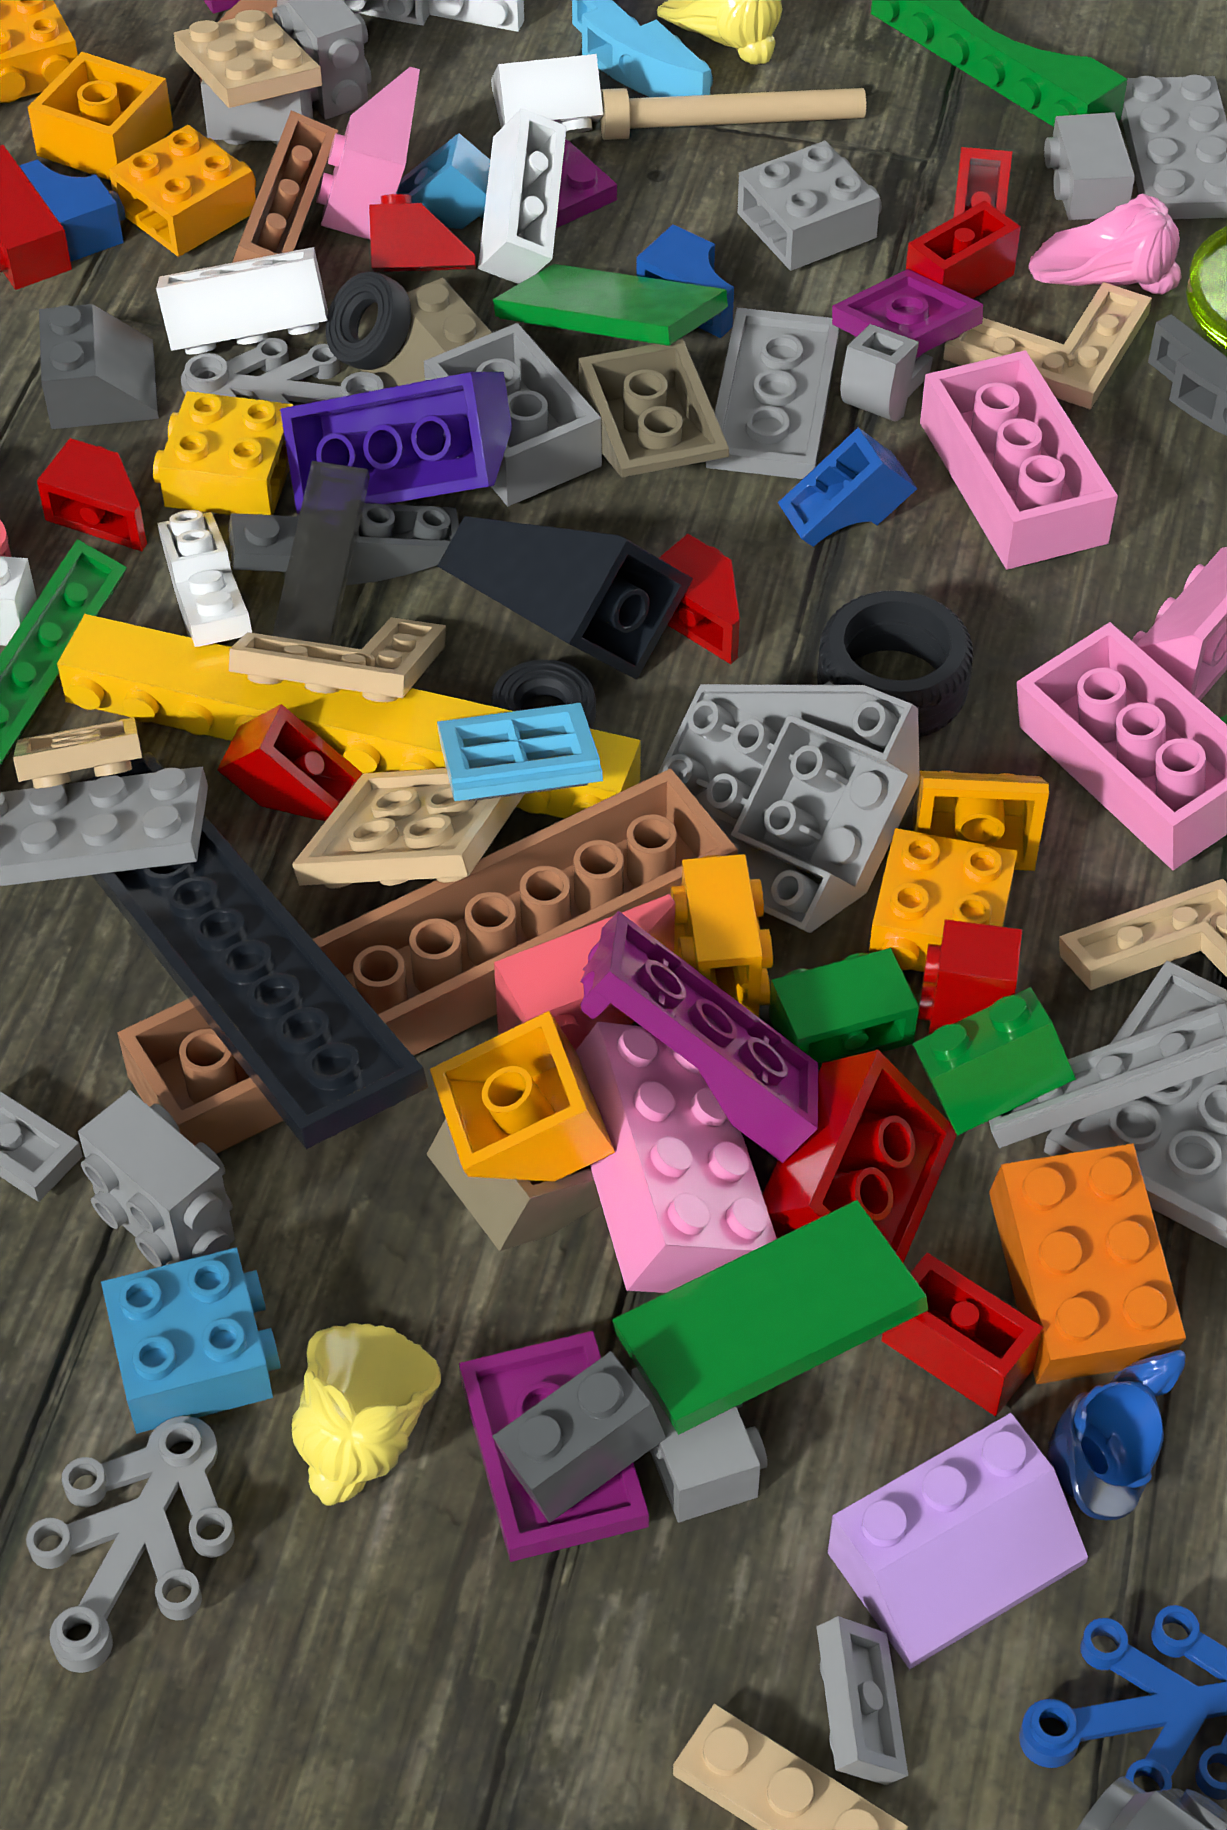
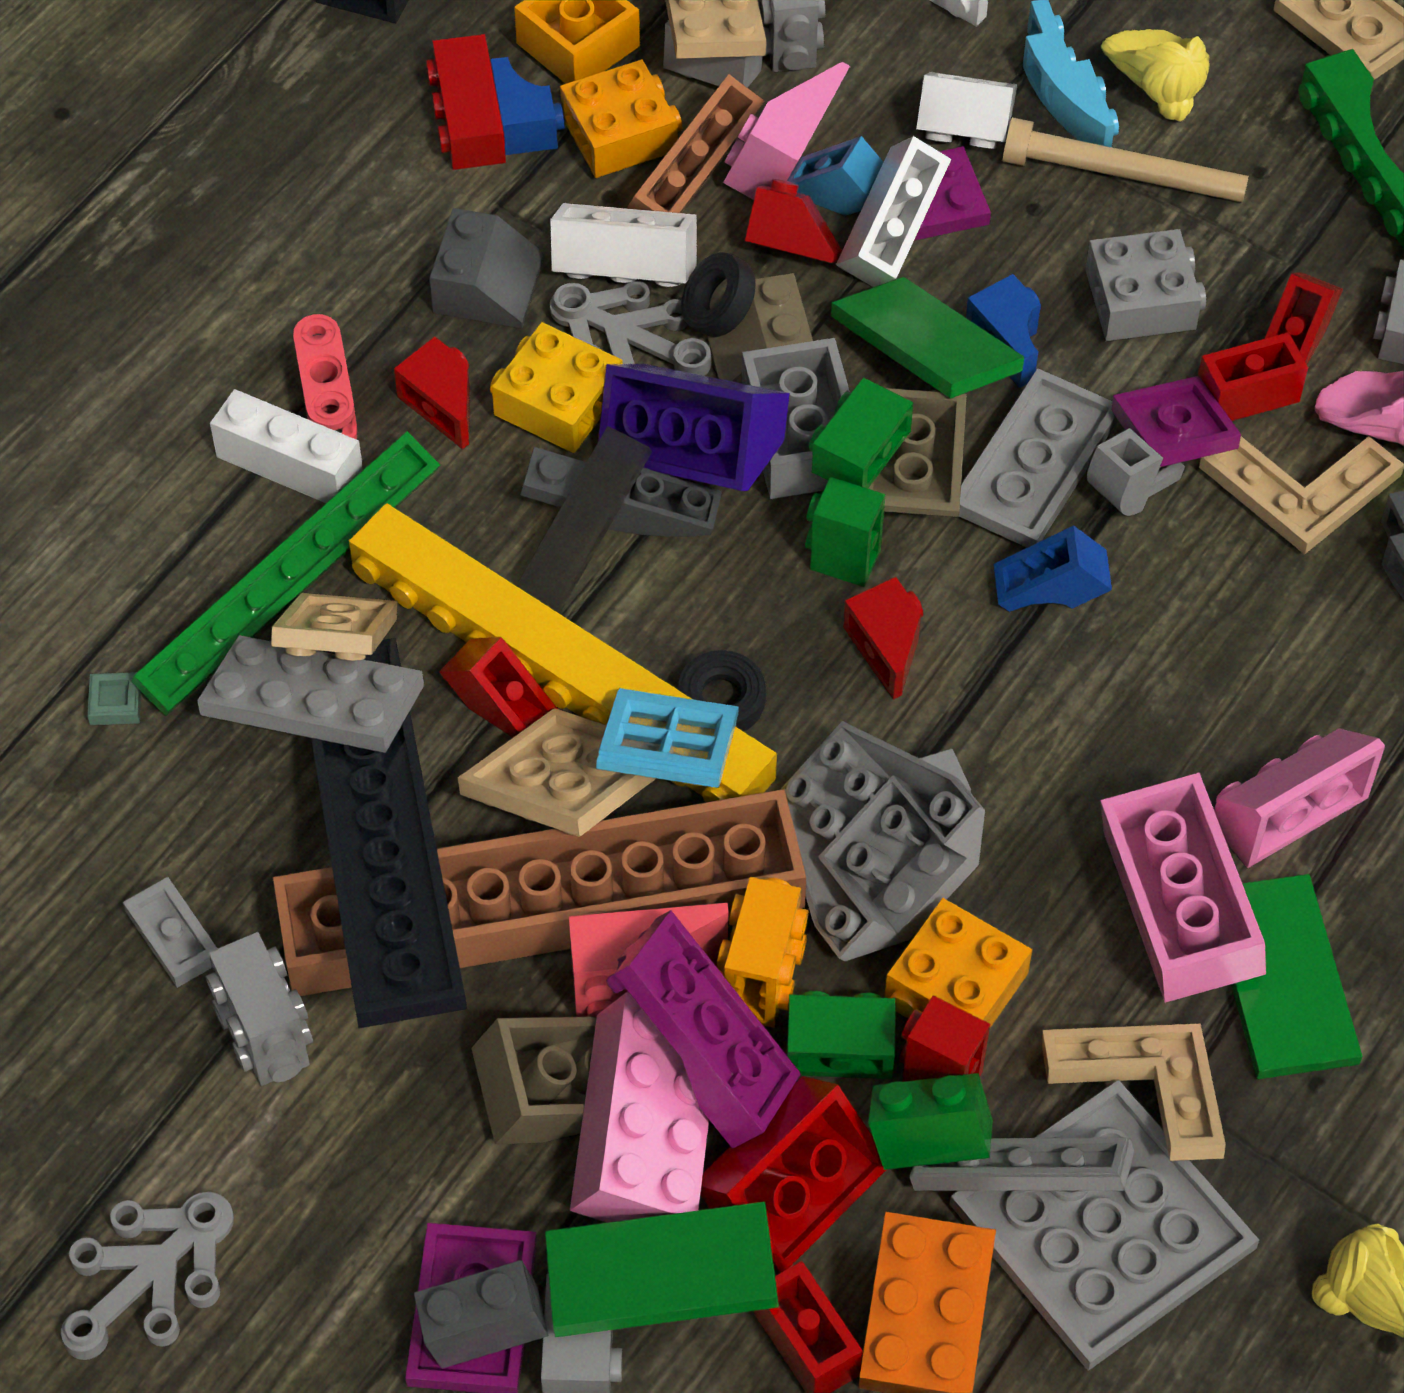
camera: 20 degrees right, 5 degrees up
dark azure brick [101,1247,281,1434] -> none
white slope [157,510,252,647] -> none
tan plate [229,617,446,702] -> none
light yellow hair [292,1323,441,1506] -> none
light orange slope [430,1011,615,1182] -> none
black slope [437,516,693,680] -> none
black tyre [817,591,973,738] -> none
light orange slope [913,771,1049,871] -> none
bright pink brick [920,350,1118,570] -> none
none -> green brick [805,477,886,587]
none -> green brick [809,377,913,488]

